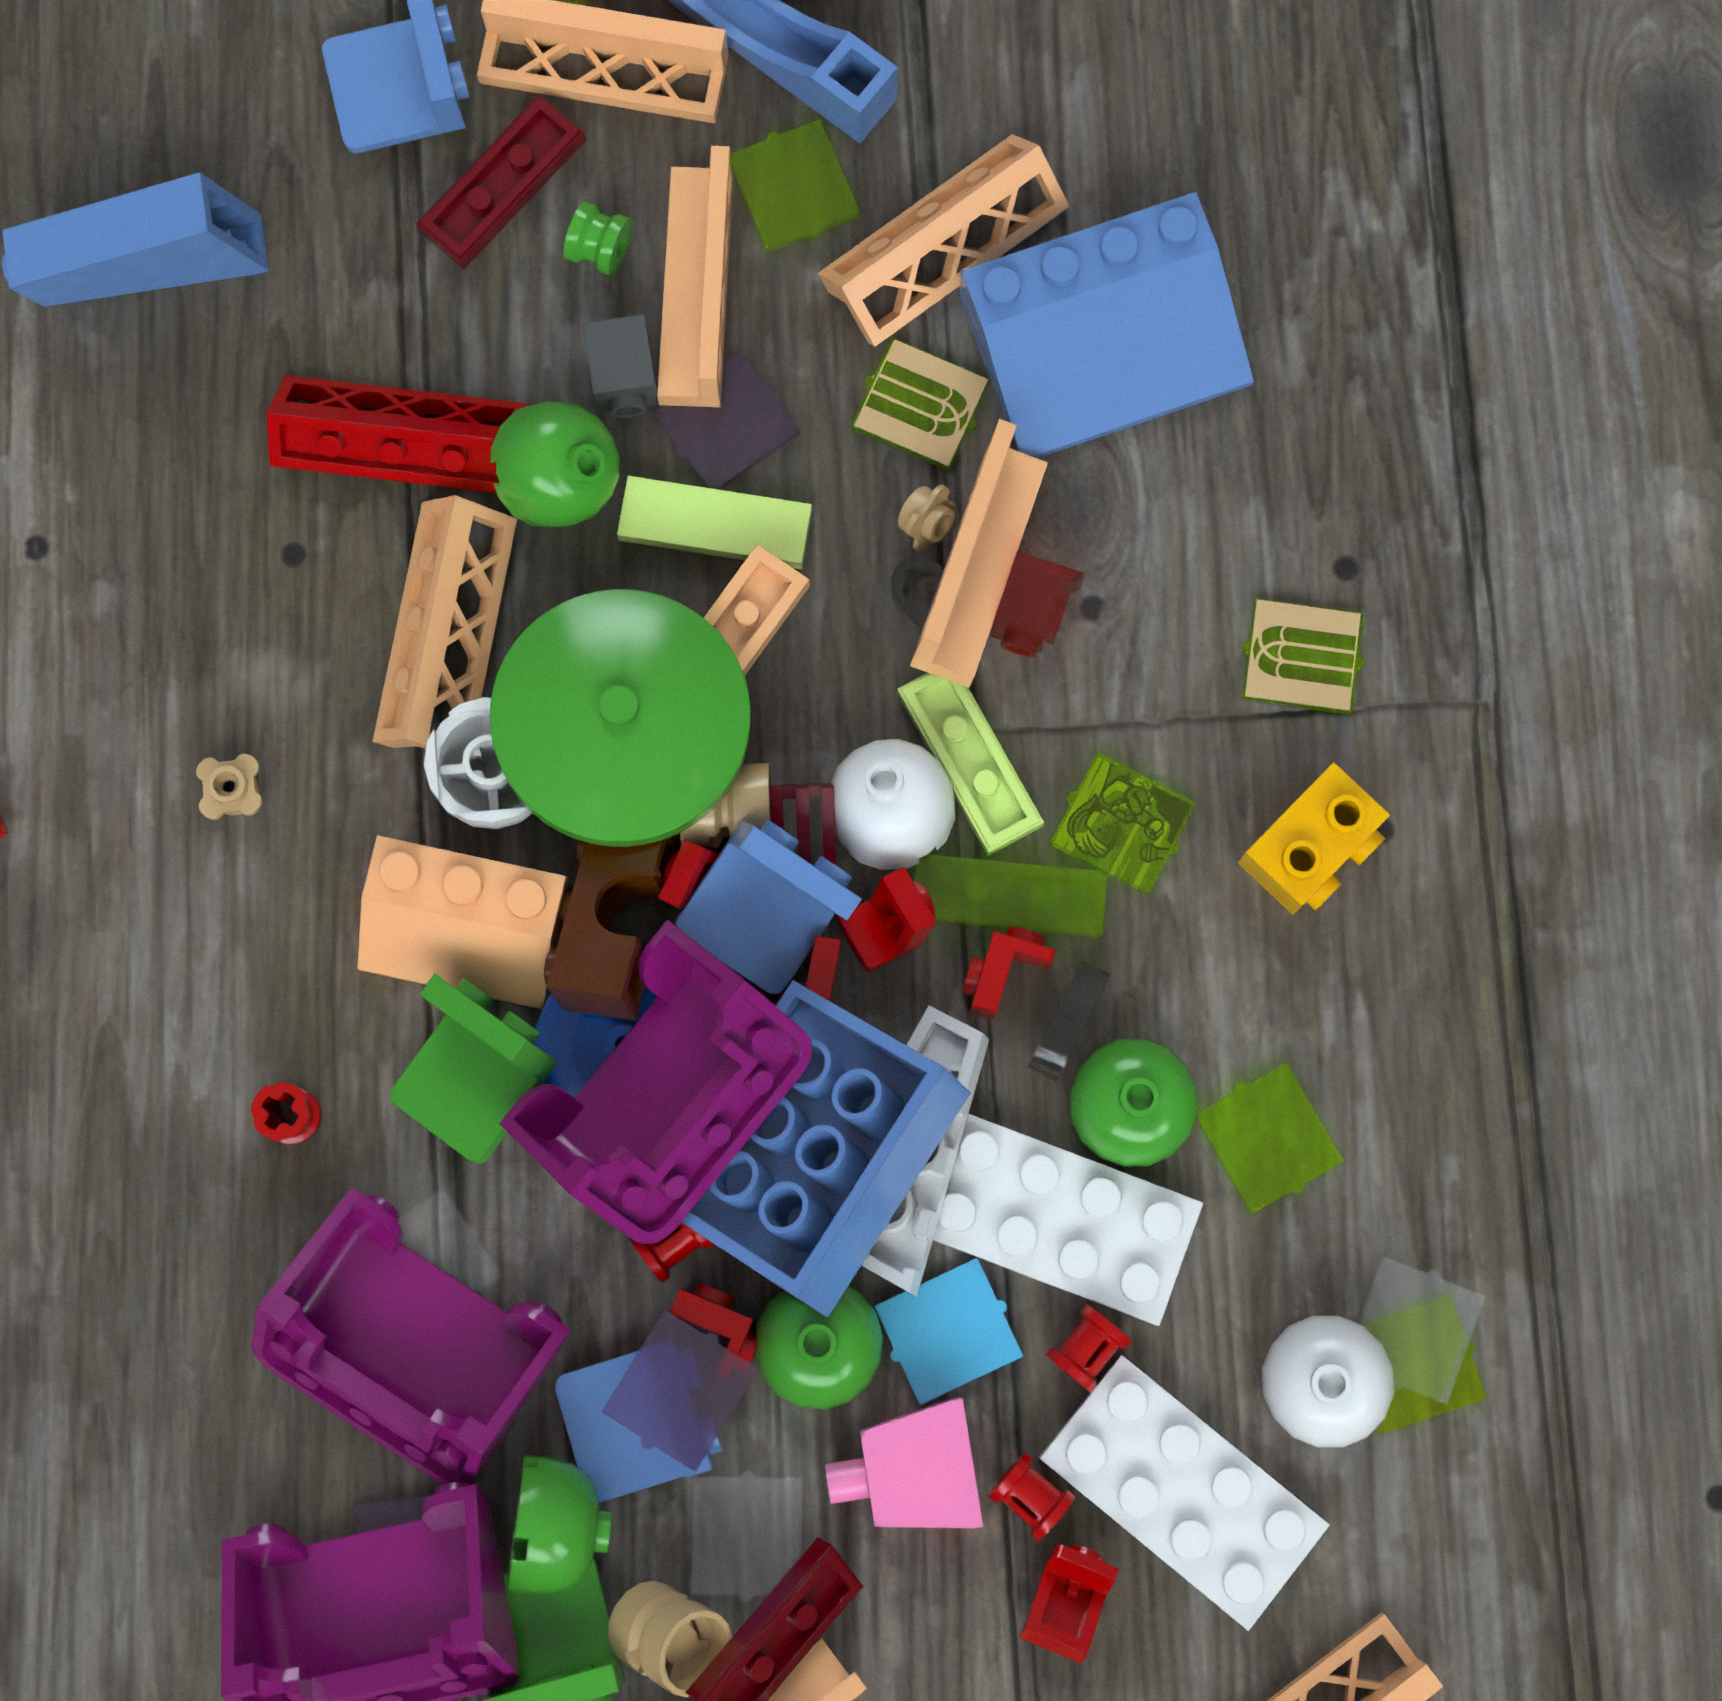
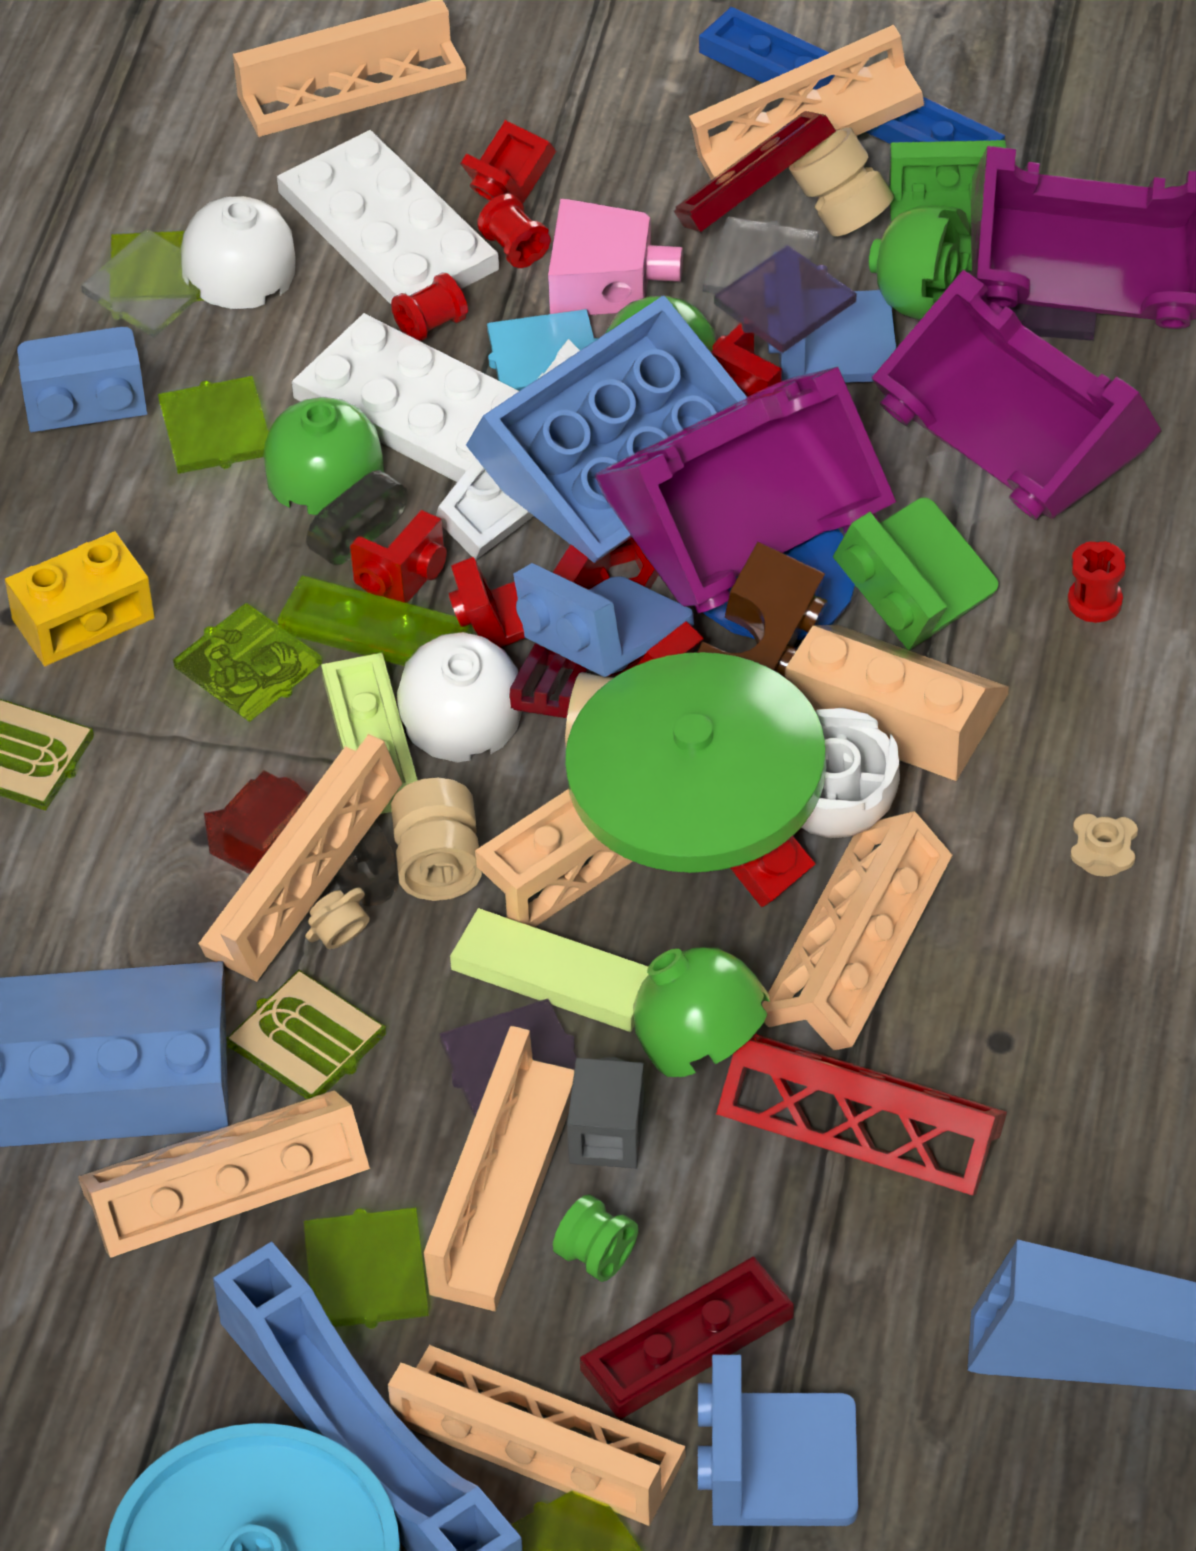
camera: 165 degrees left, 30 degrees down
none -> medium blue bracket [17,327,147,432]
none -> tan wheel [391,777,482,901]

